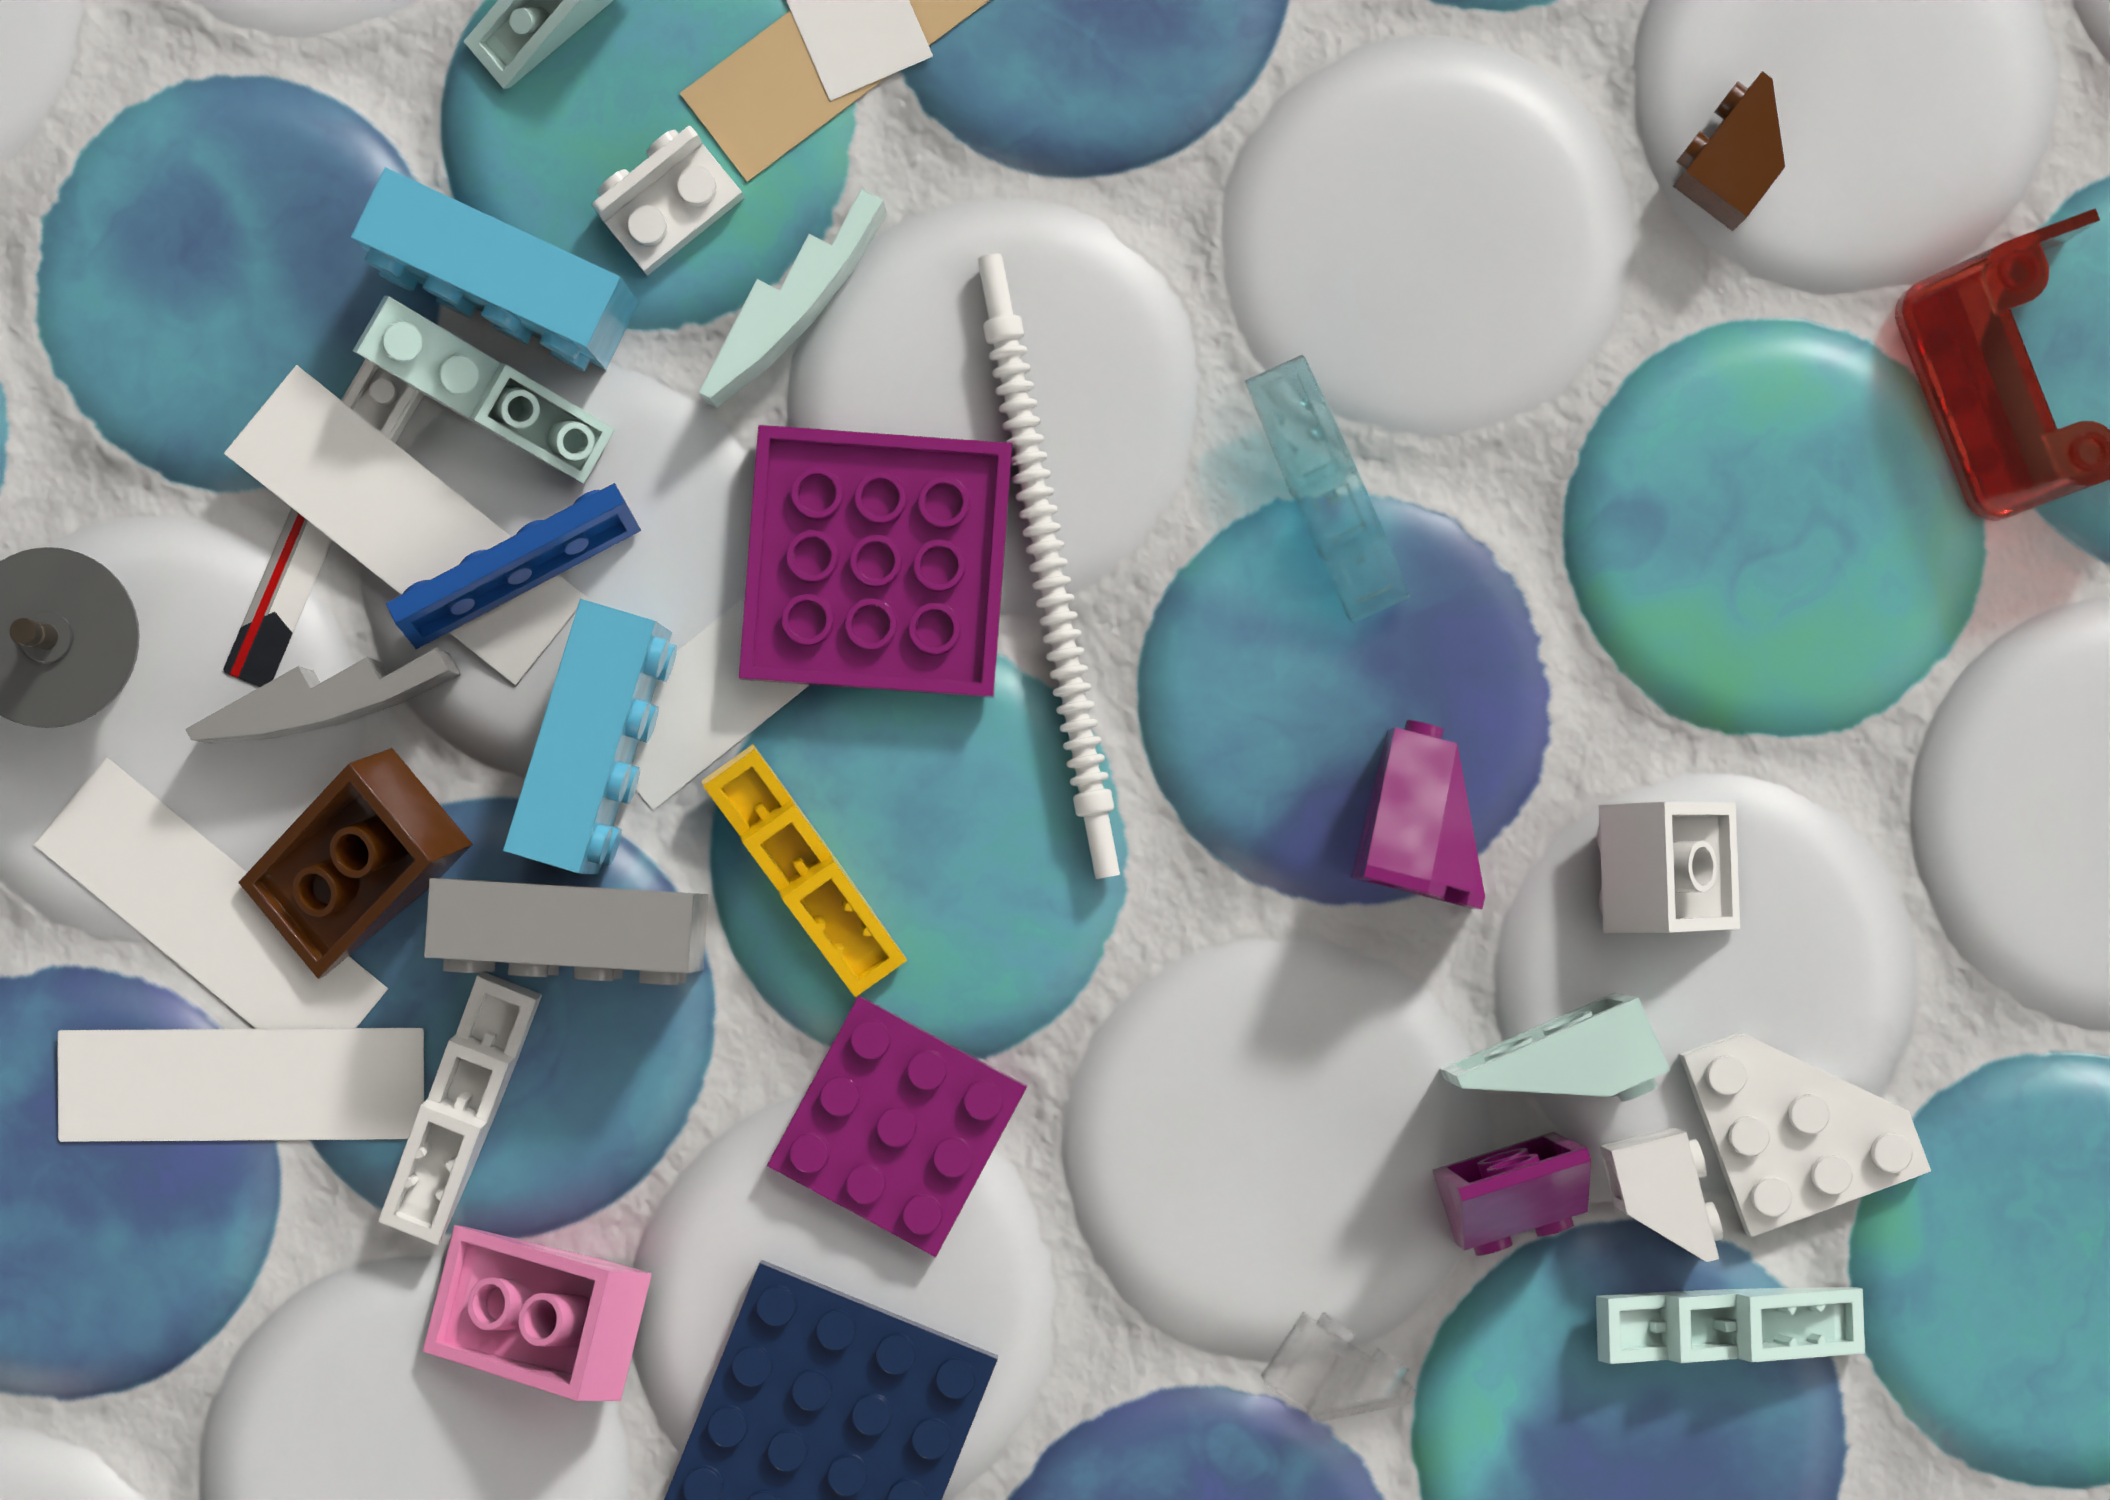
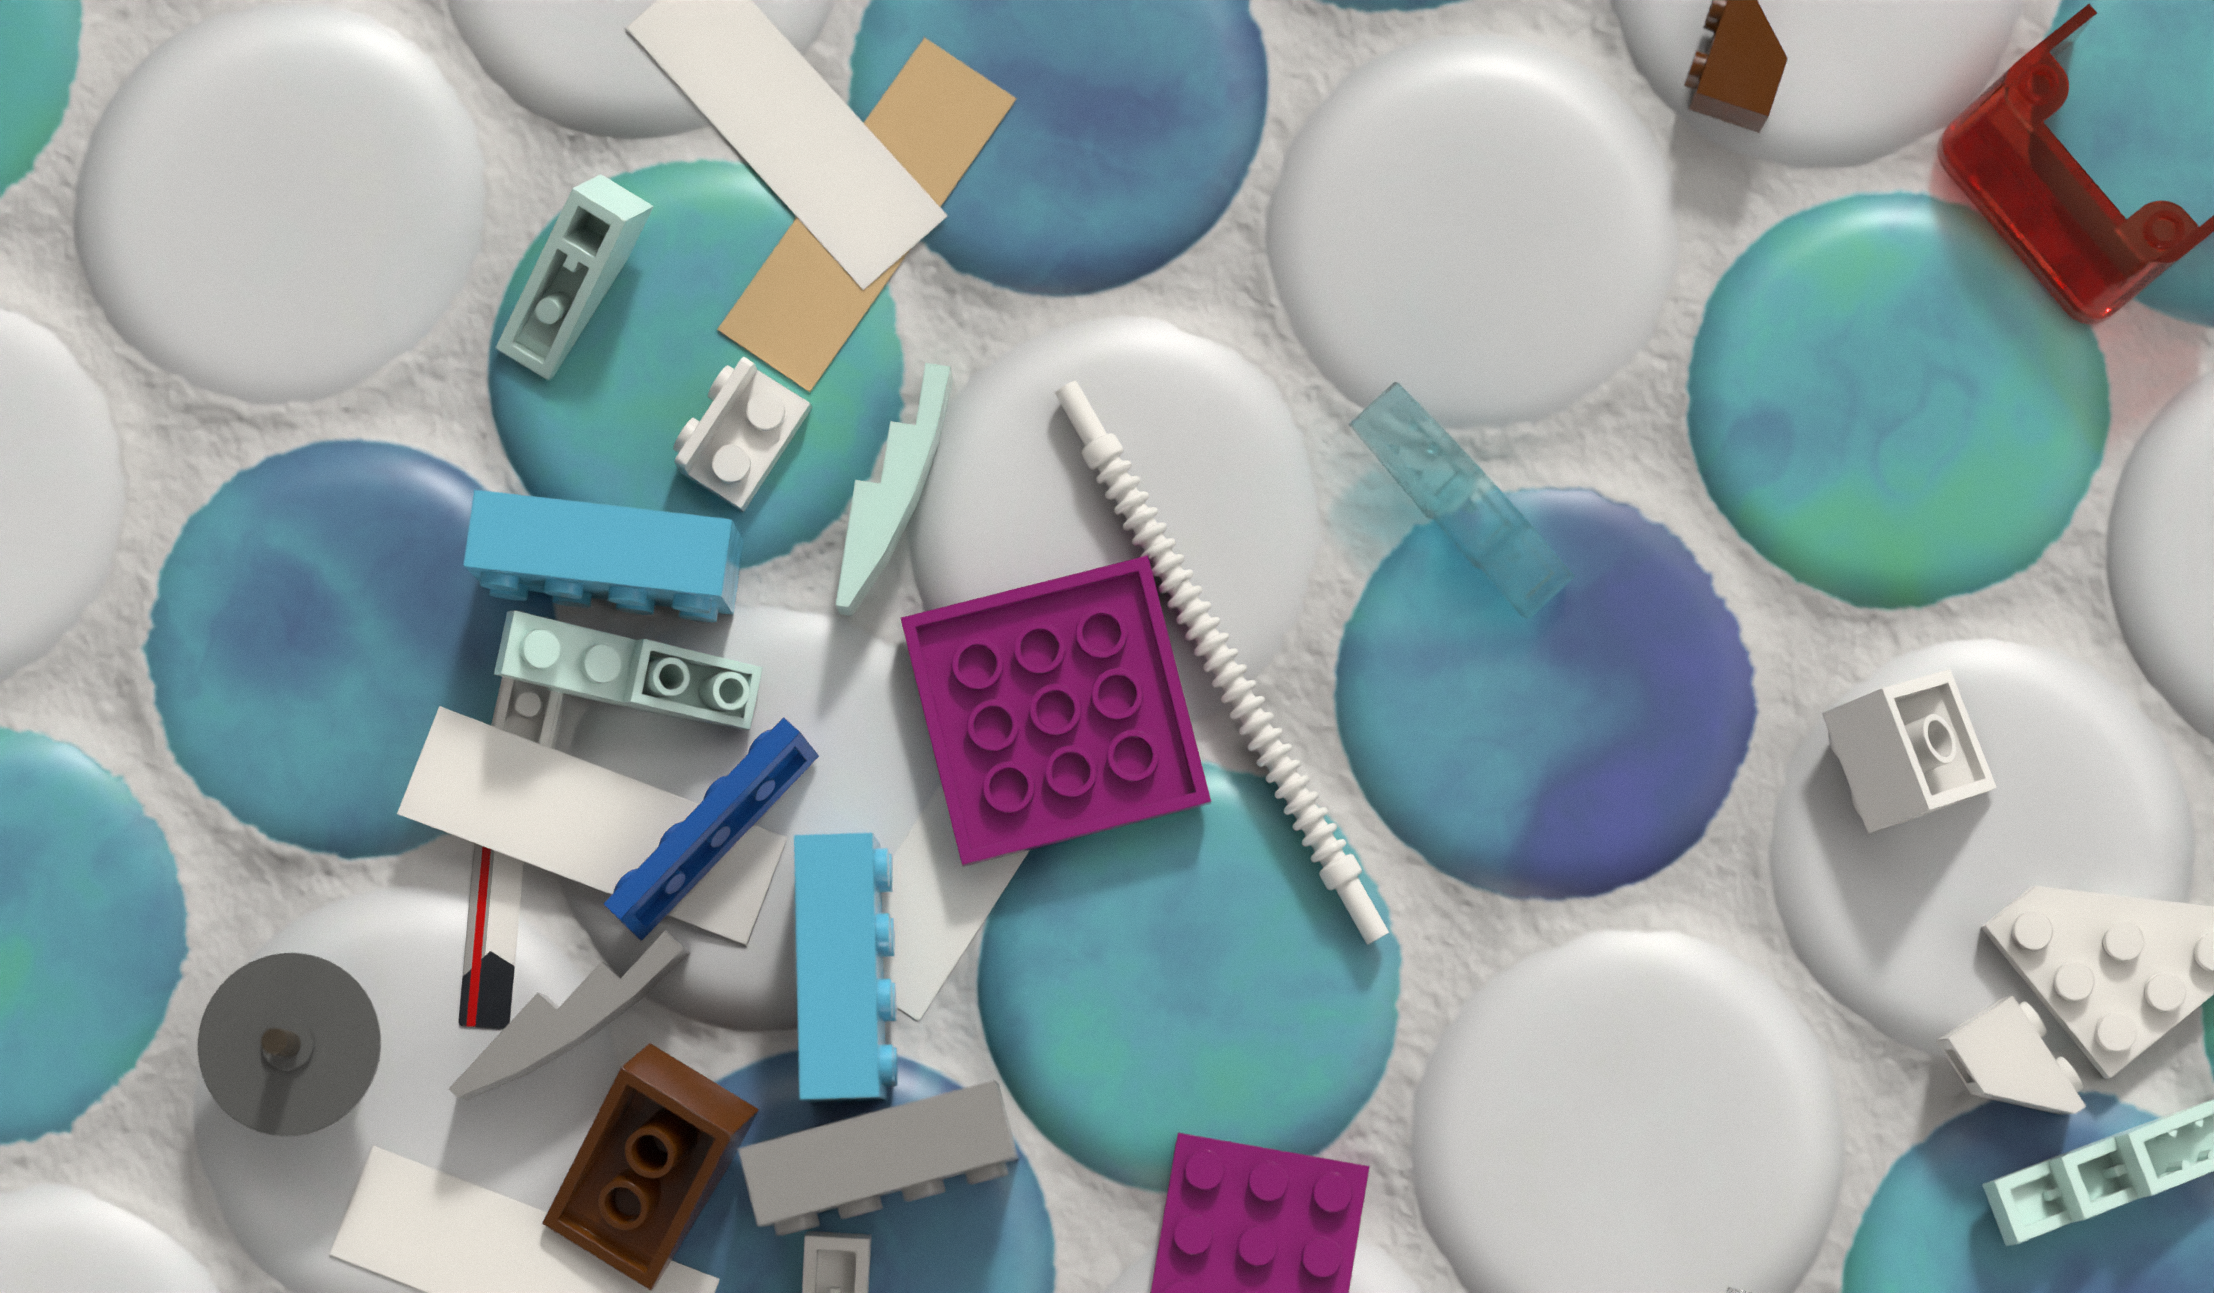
camera: 15 degrees left, 5 degrees down
yellow slope [701,744,907,998] -> none
magenta slope [1350,720,1485,909] -> none
magenta slope [1432,1132,1591,1256] -> none
light aqua slope [1440,993,1671,1102] -> none

